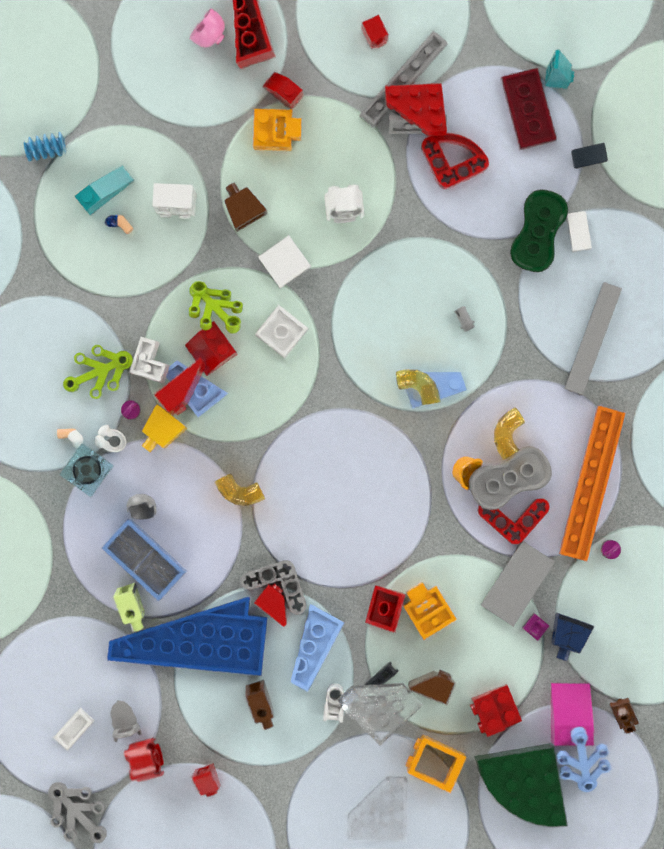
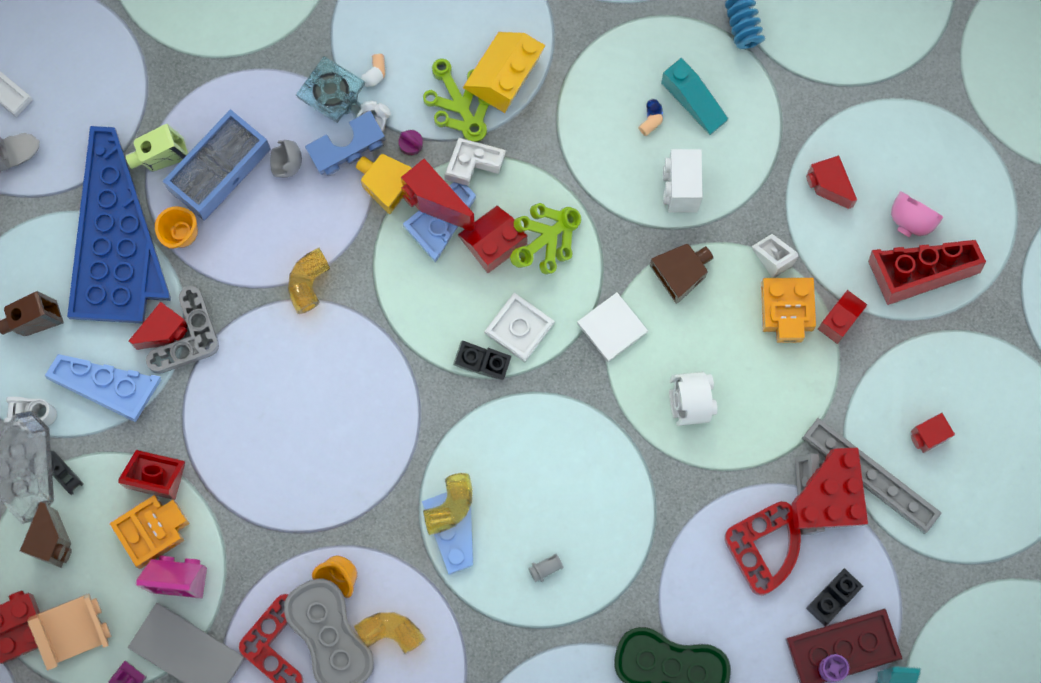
camera: 90 degrees right, 10 degrees down
none -> light nougat panel [28,594,111,670]
none -> dark pink slope [136,556,207,599]
none -> light orange helmet [155,206,198,249]
none -> medium blue arch [305,111,386,176]
none -> black slope [453,340,512,380]
none -> yellow slope [463,32,546,113]
none -> white slope [752,234,799,278]
none -> red slope [806,155,857,209]
none -> black slope [806,568,863,626]
none -> medium lavender wheel [819,654,849,683]

